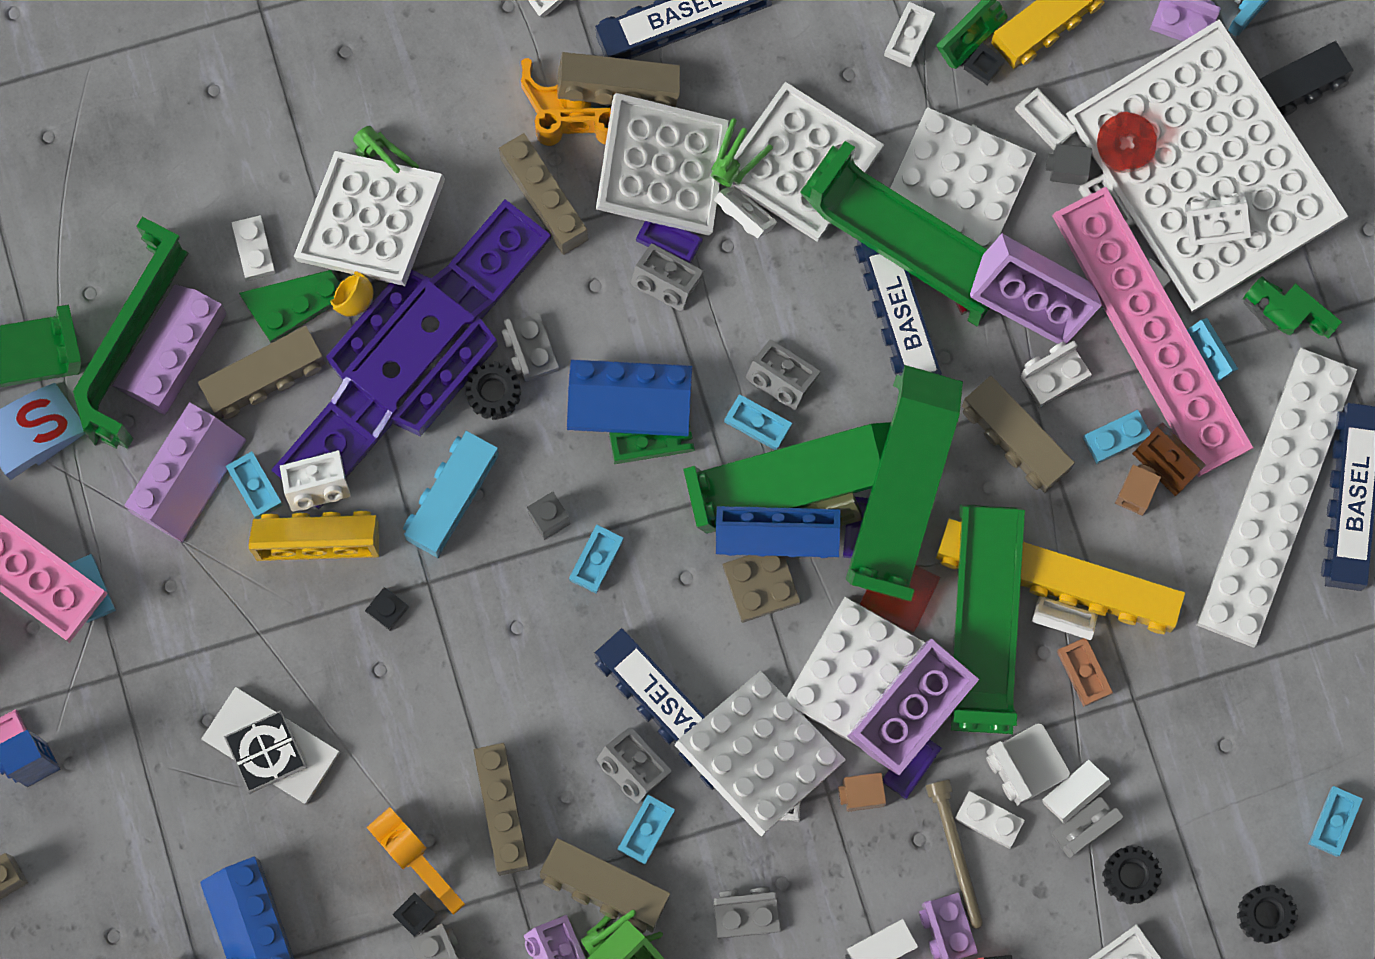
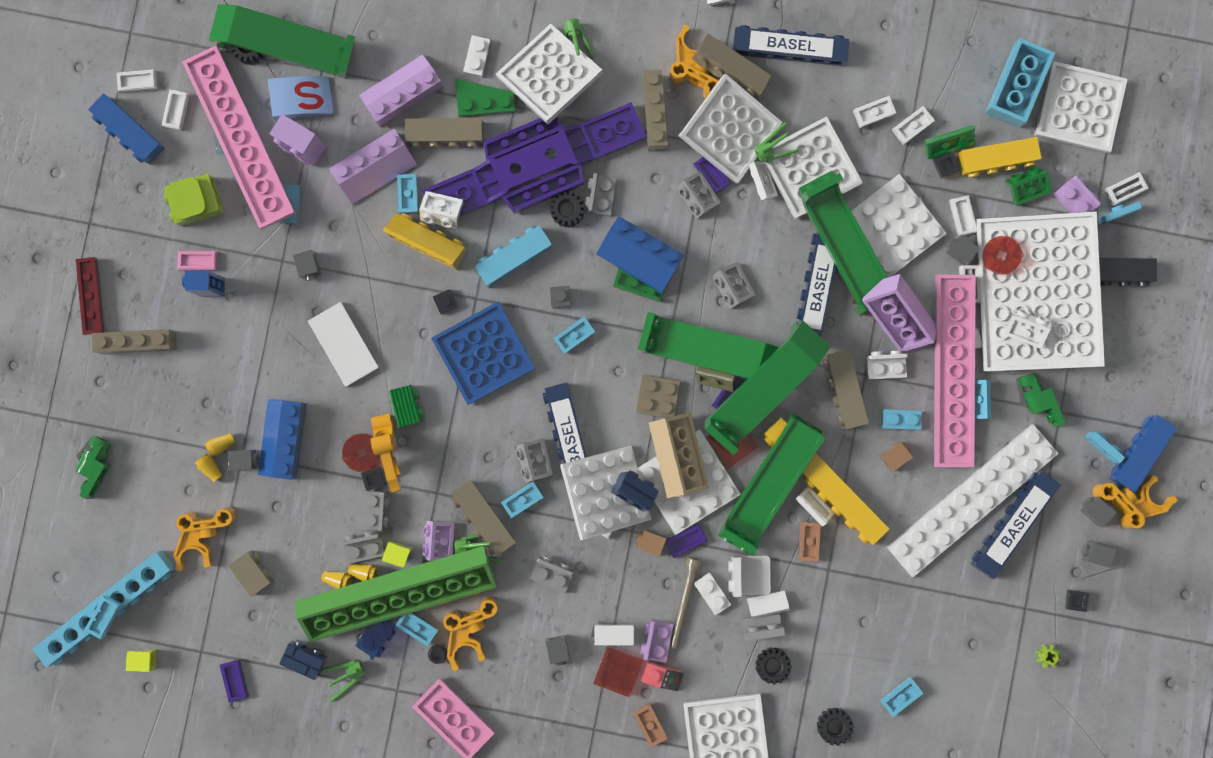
camera: 30 degrees right, 10 degrees up
green panel [73,216,189,449] -> none
tile [224,710,307,794] -> none
yellow hair [330,271,373,317] -> none
dark tan brick [473,743,530,876] -> none
blue brick [716,506,840,558] -> none
medium azure plate [724,394,792,450] -> none
lavender slope [847,639,979,775] -> none
reddish brown plate [1132,422,1206,496] -> none
none -> lavender brick [269,114,327,166]
none -> dark grey brick [293,250,321,281]
none -> clear red plate [342,433,381,472]
none -> green brick [389,385,425,428]
none -> blue plate [431,301,535,405]
none -> dark blue brick [611,470,659,512]
none -> tan slope [649,413,709,498]
none -> white plate [853,96,896,128]
none -> green bracket [1005,167,1052,206]

